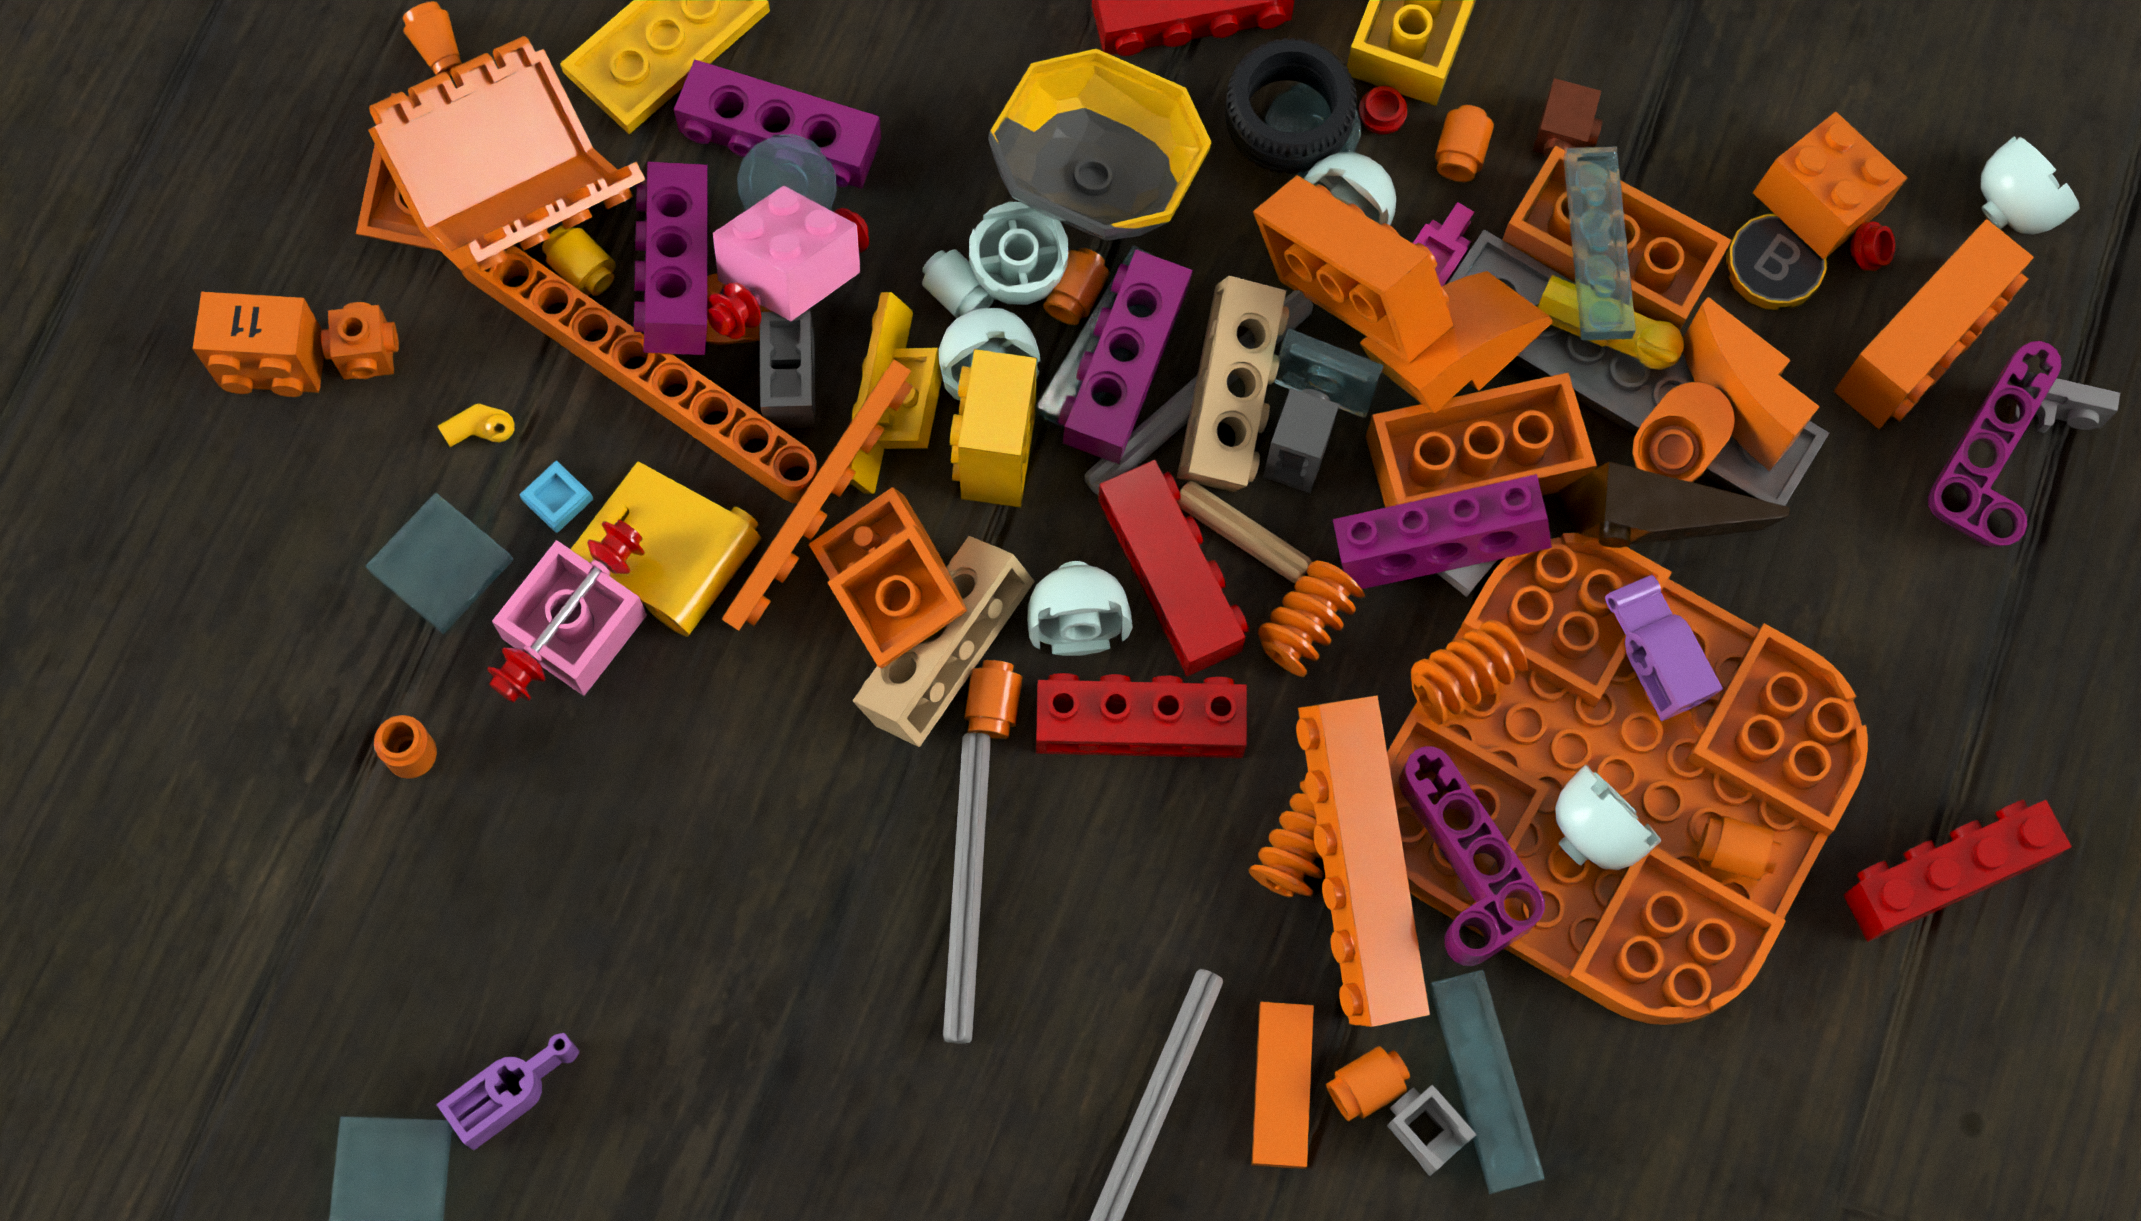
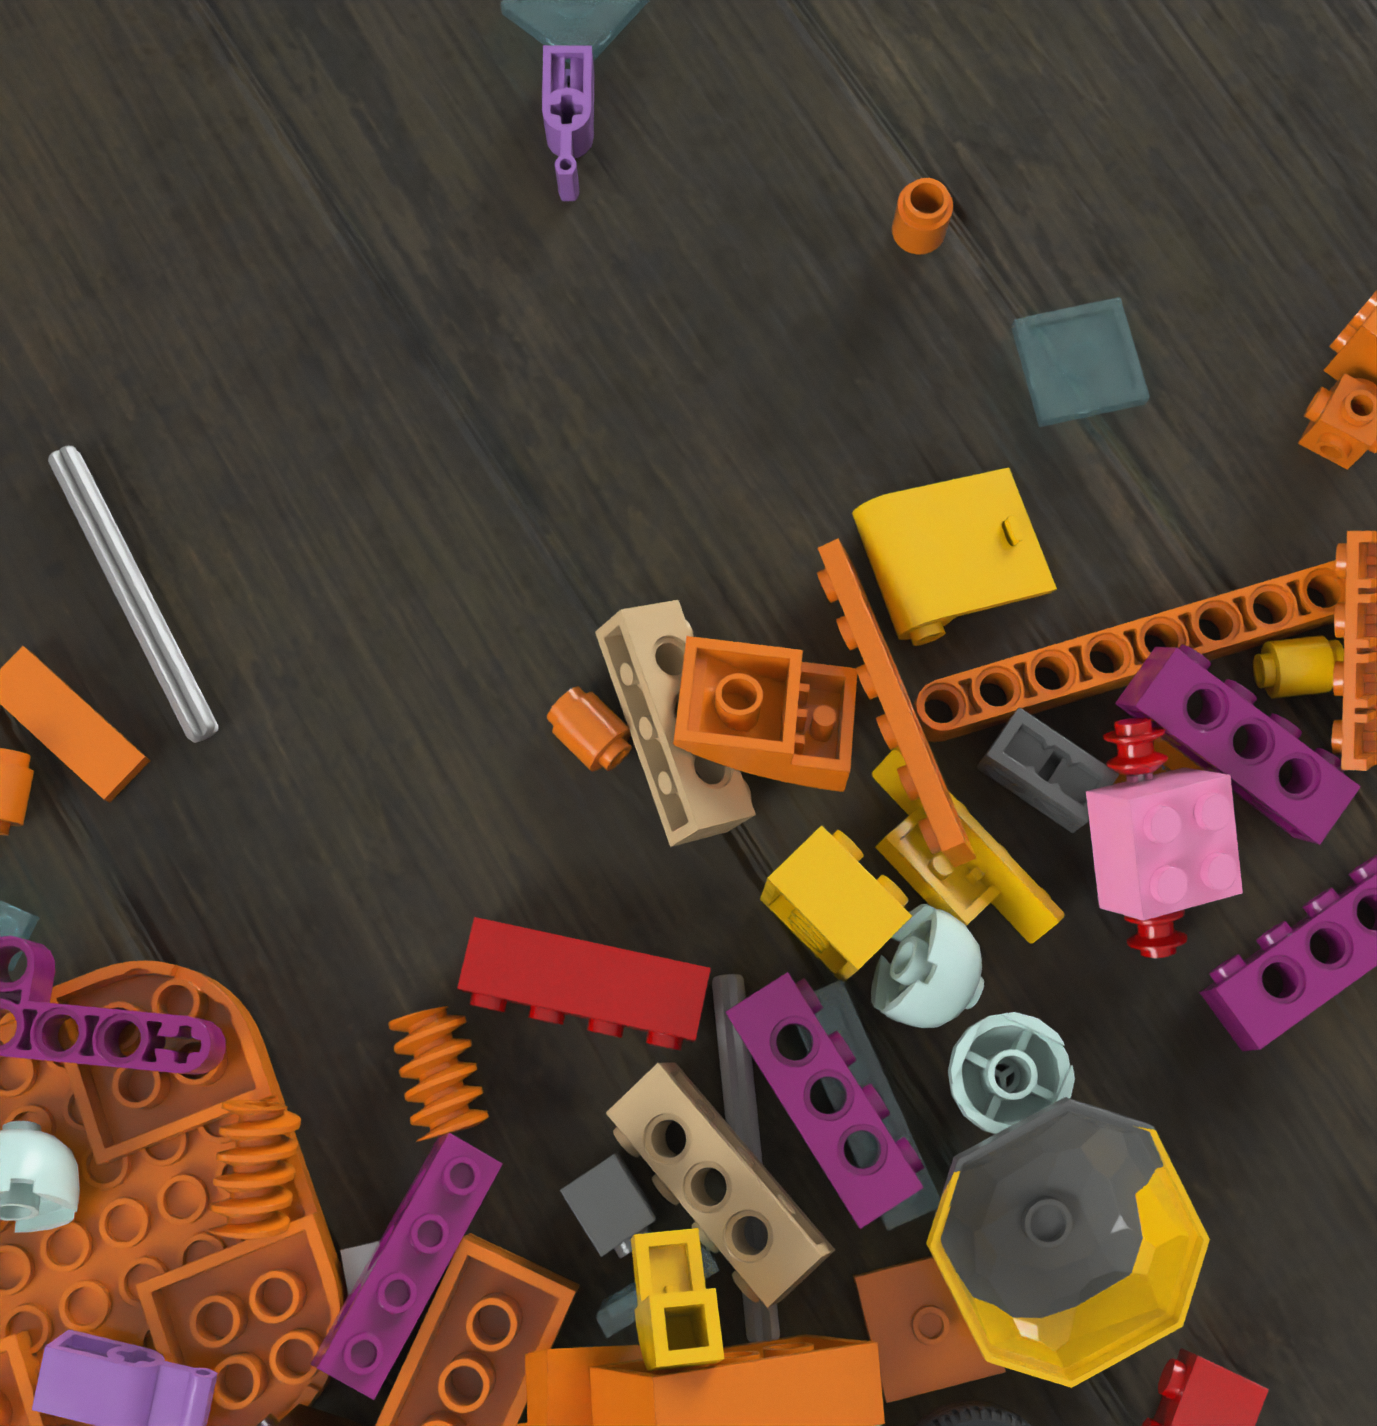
camera: 130 degrees right, 5 degrees up
yellow arm [438,404,515,447] -> none
bright pink brick [487,520,647,703] -> none
medium azure tile [519,460,593,533] -> none
clear light blue tile [737,134,837,210] -> none
light aqua brick [922,249,994,318] -> none
light grey axle [943,732,991,1044] -> none
light aqua cylinder [1027,561,1133,656] -> none
red brick [1036,673,1247,758] -> none
orange brick [1043,248,1110,325] -> none
tan axle [1176,481,1311,583] -> none
orange piece [1249,780,1324,898] -> none
orange brick [1296,695,1430,1027] -> none
none -> yellow brick [631,1228,724,1371]
none -> orange plate [853,1256,1006,1403]

